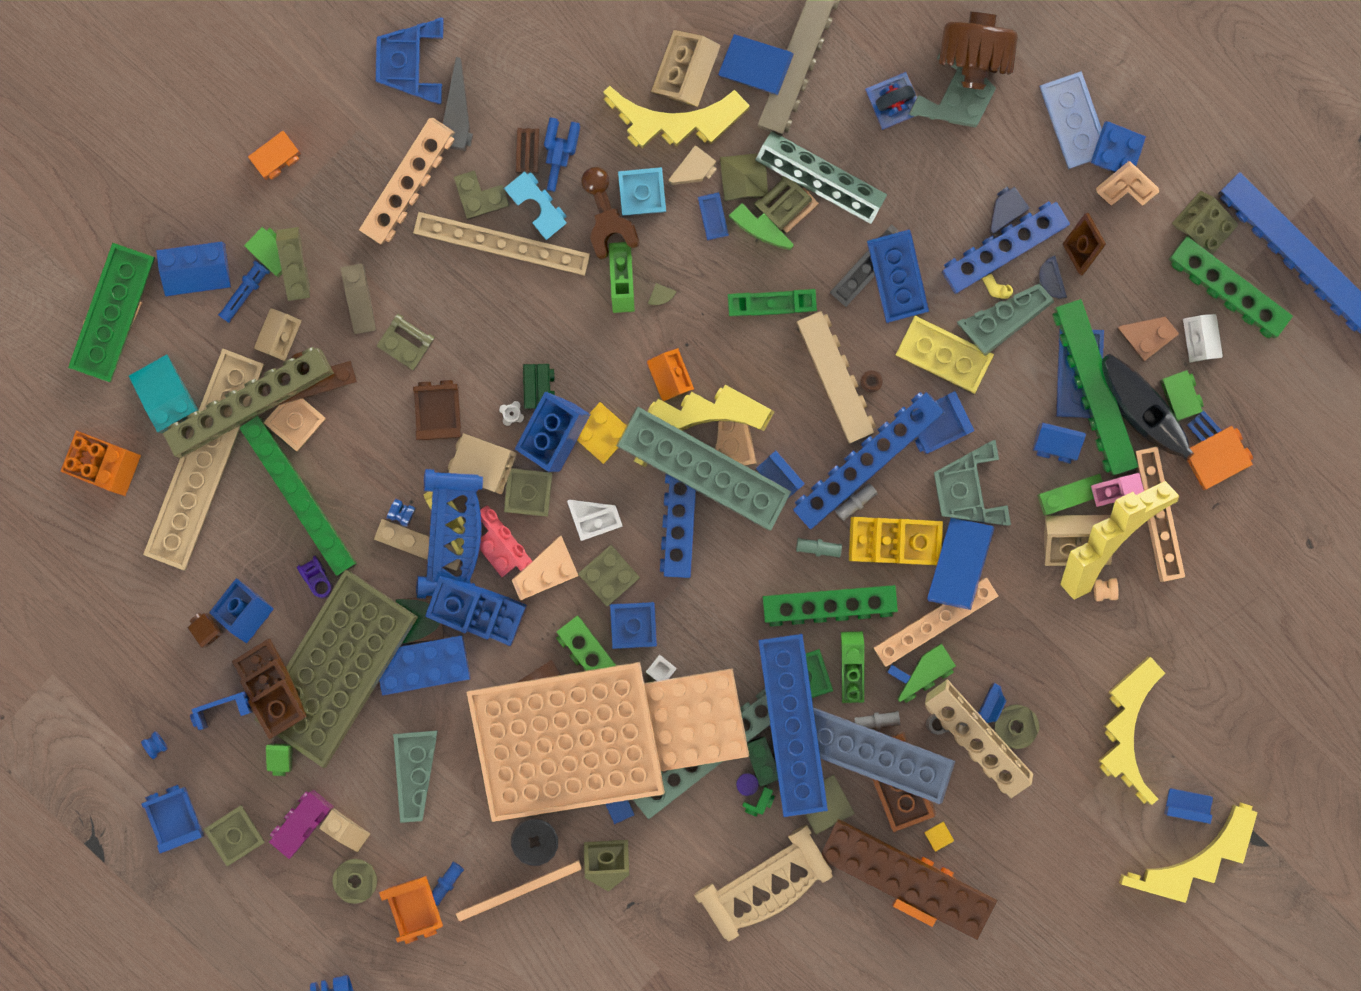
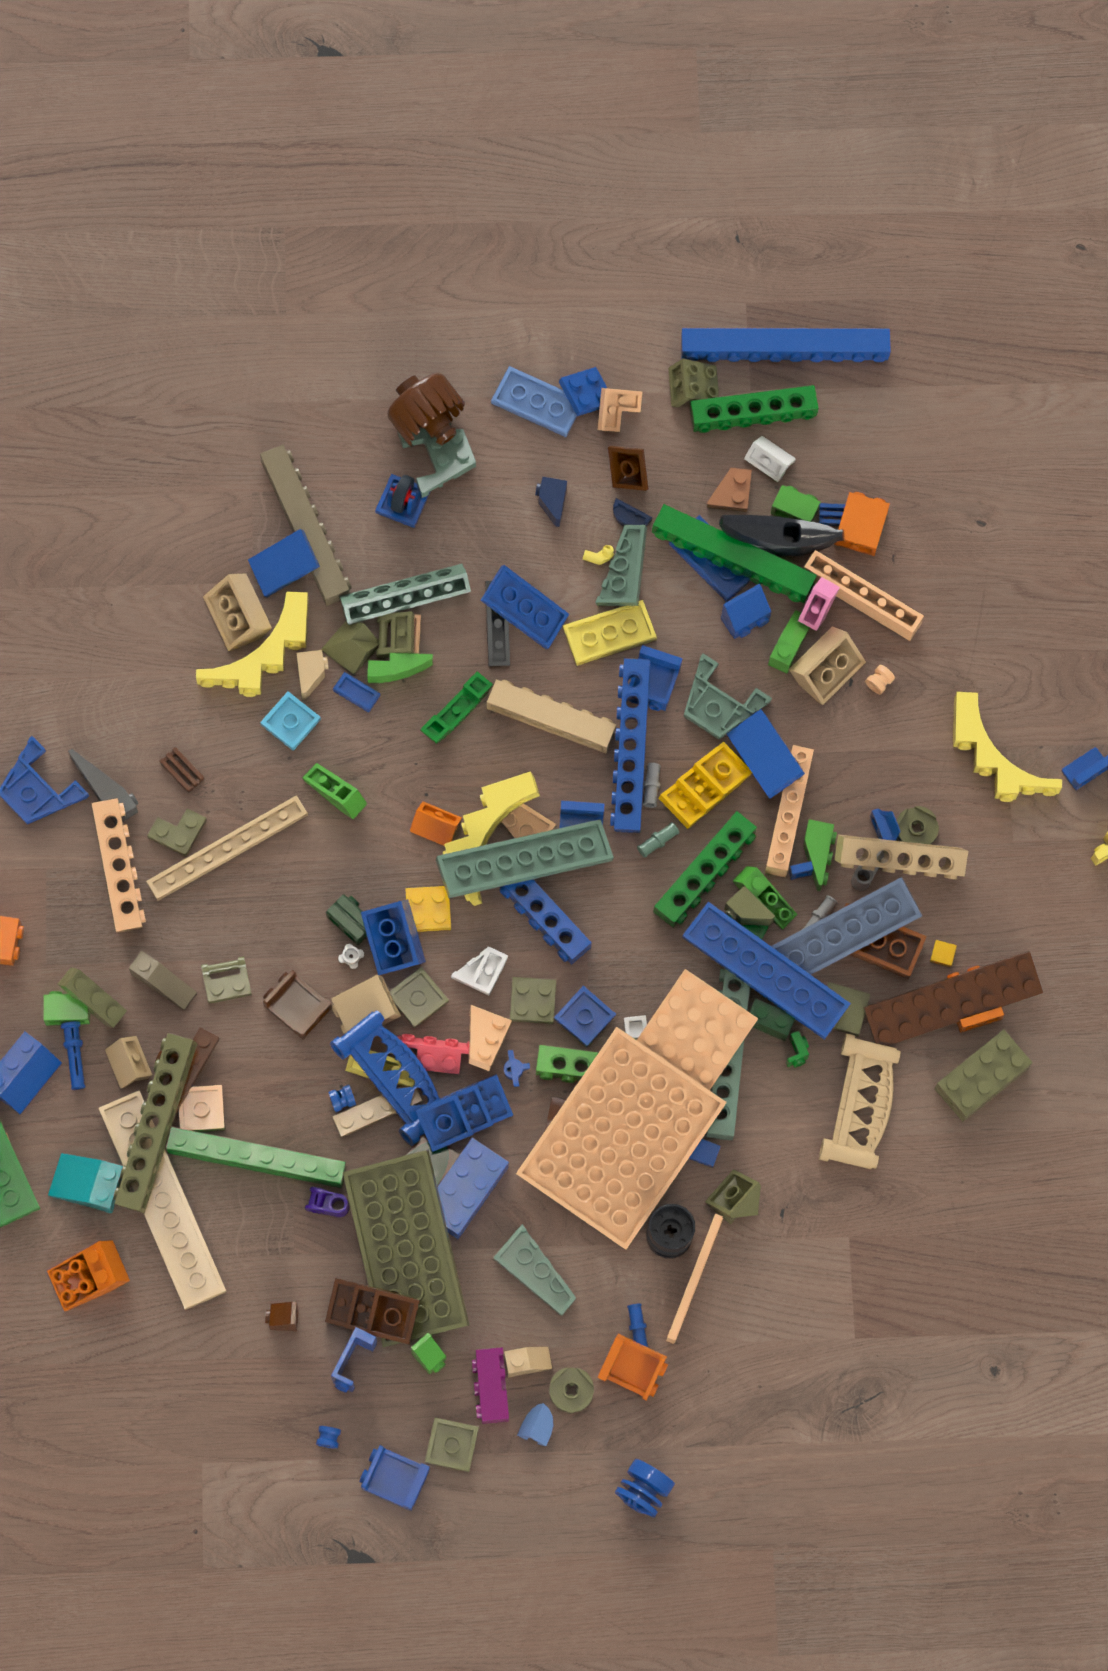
camera: 50 degrees left, 15 degrees down
blue slope [209,578,274,644] -> none
medium azure arch [503,171,567,240] -> none
blue plant [544,117,581,192] -> none
reddish brown piece [581,167,640,260] -> none
olive tile [648,283,677,306] -> none
dark purple tile [736,773,759,796] -> none
reddish brown plate [860,370,883,393] -> none
brick [942,201,1070,294] -> none
light yellow arch [1060,481,1179,600] -> none
none -> piece [504,1050,530,1087]
none -> medium blue brick [517,1403,553,1446]
none -> olive slope [724,886,775,926]
none -> olive brick [934,1029,1033,1122]

